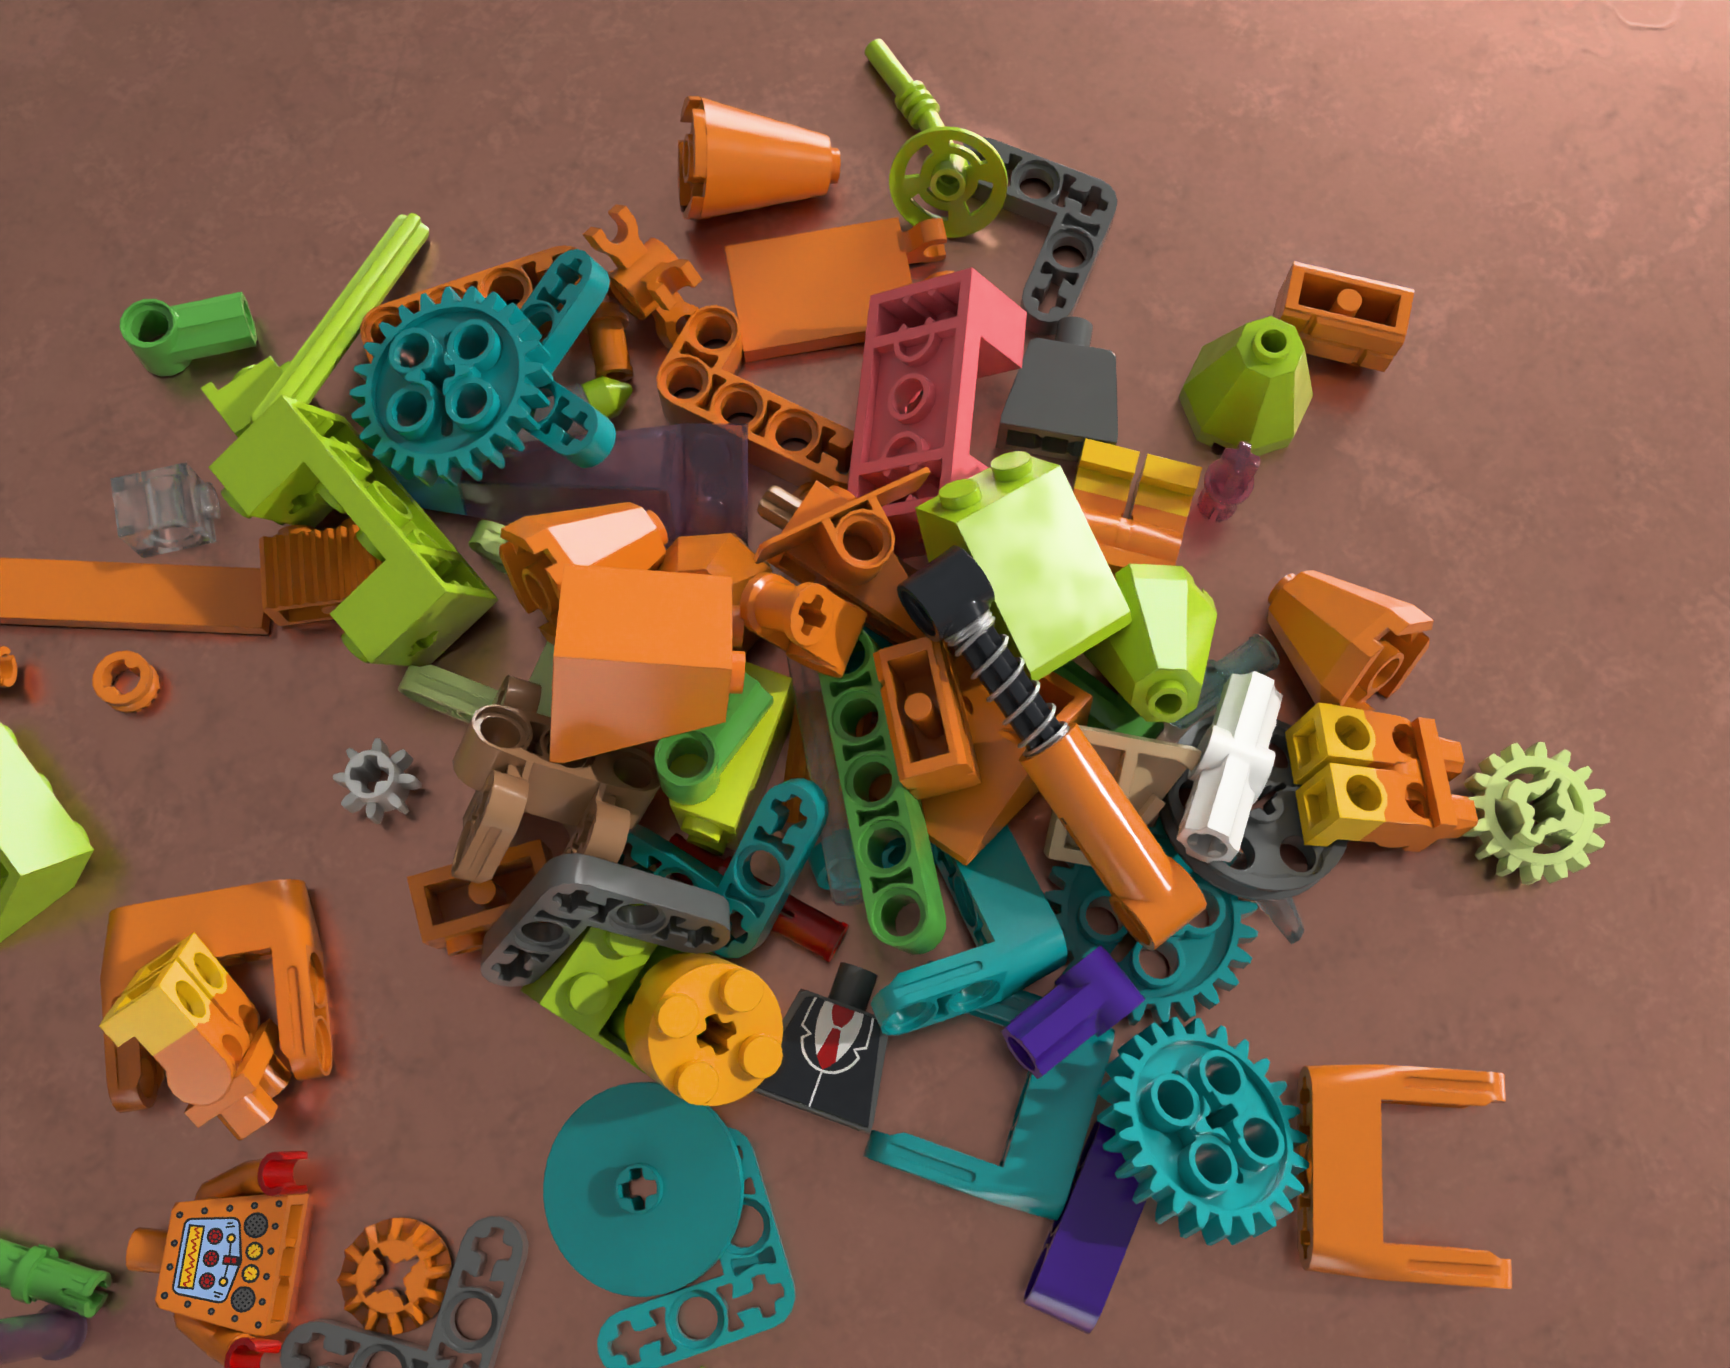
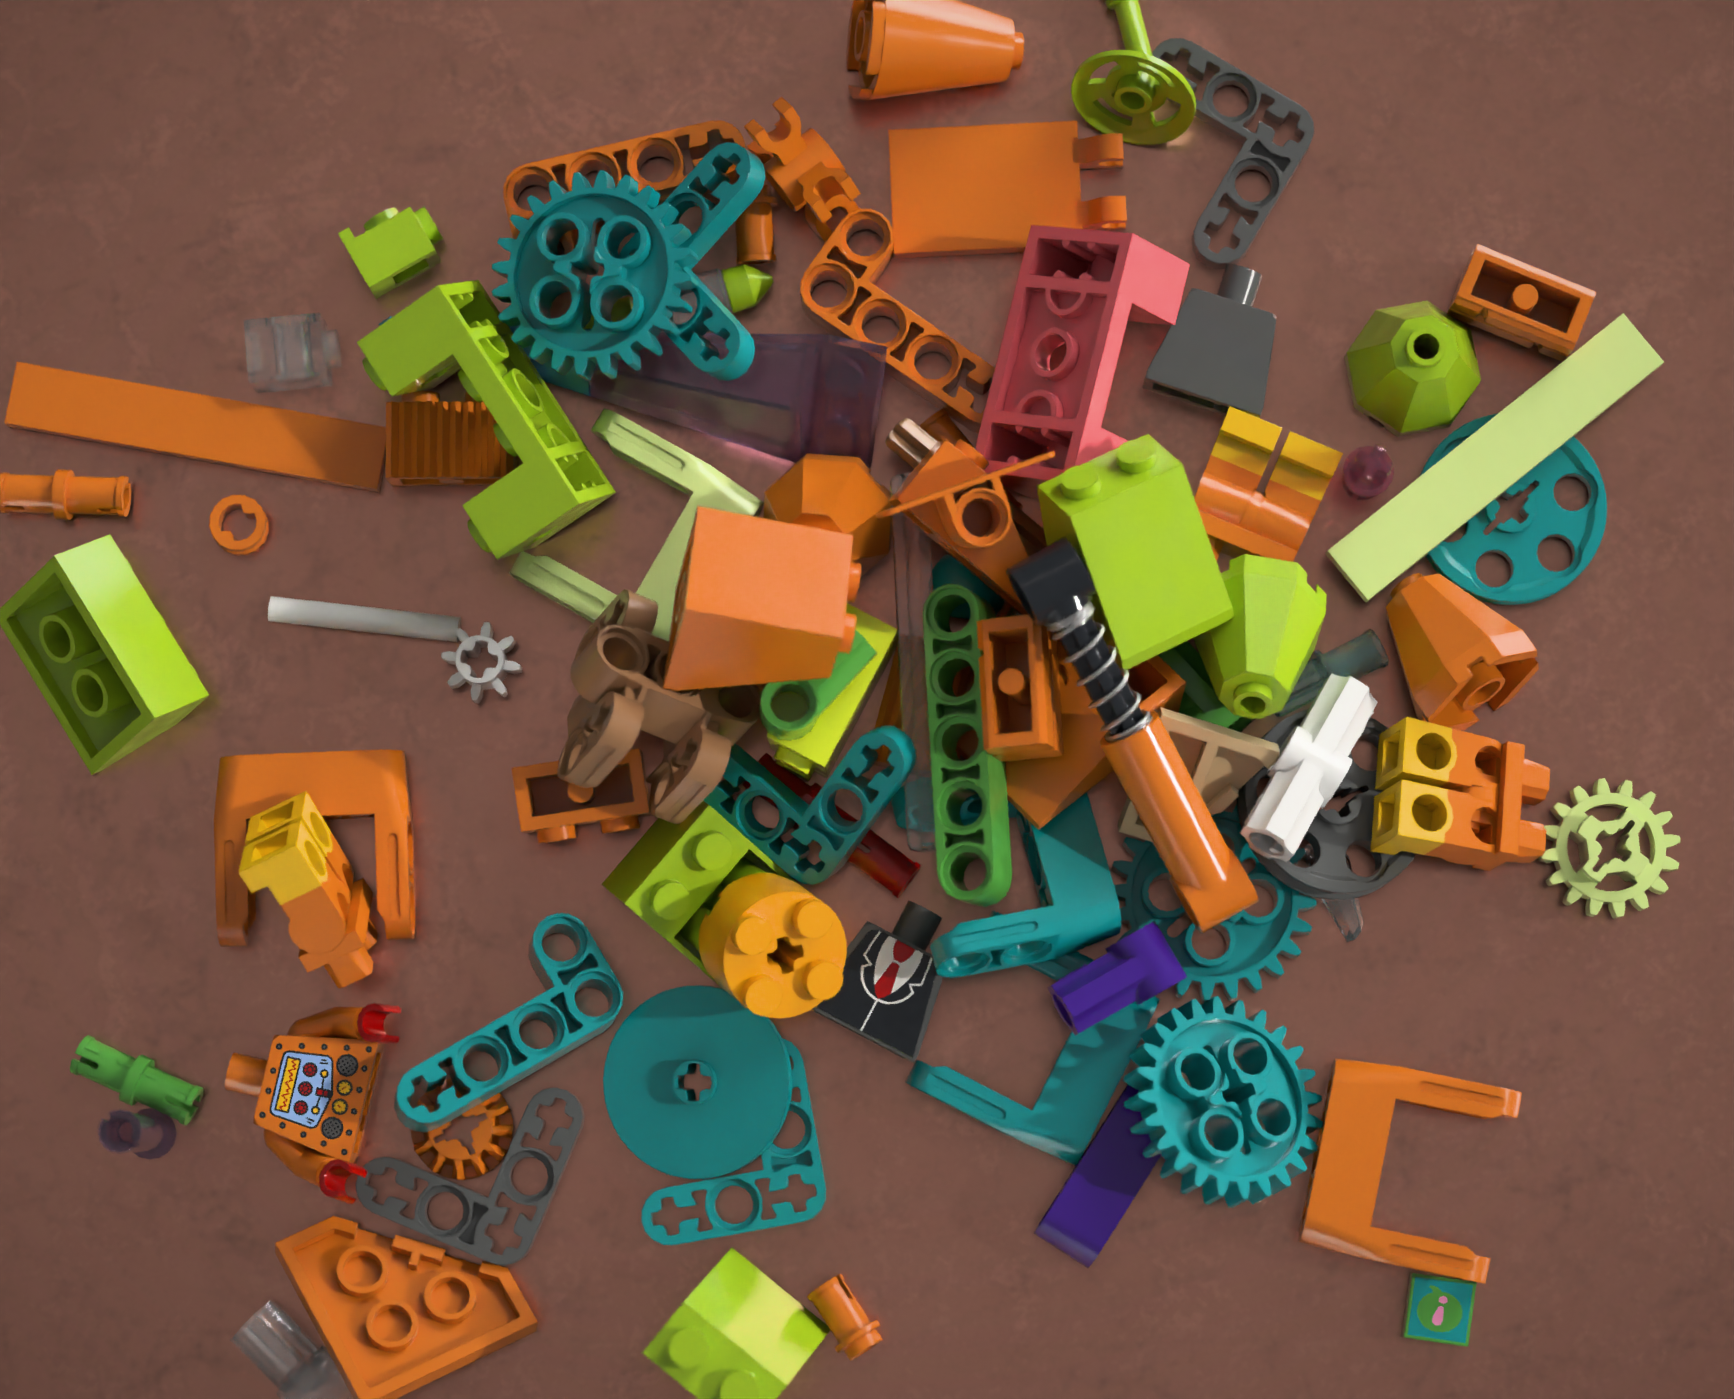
camera: 15 degrees right, 10 degrees up
bright green piece [120,292,258,376] -> none
lime axle [250,213,429,424] -> none
dark grey beam [480,853,730,987] -> none
orange cone [499,502,668,645] -> none
orange piece [740,572,868,678] -> none
none -> white bar [268,596,461,642]
none -> teal beam [394,913,623,1132]
none -> yellowish green tile [1326,313,1664,603]
none -> tile [1402,1273,1477,1347]
none -> teal wedge [1419,414,1607,605]

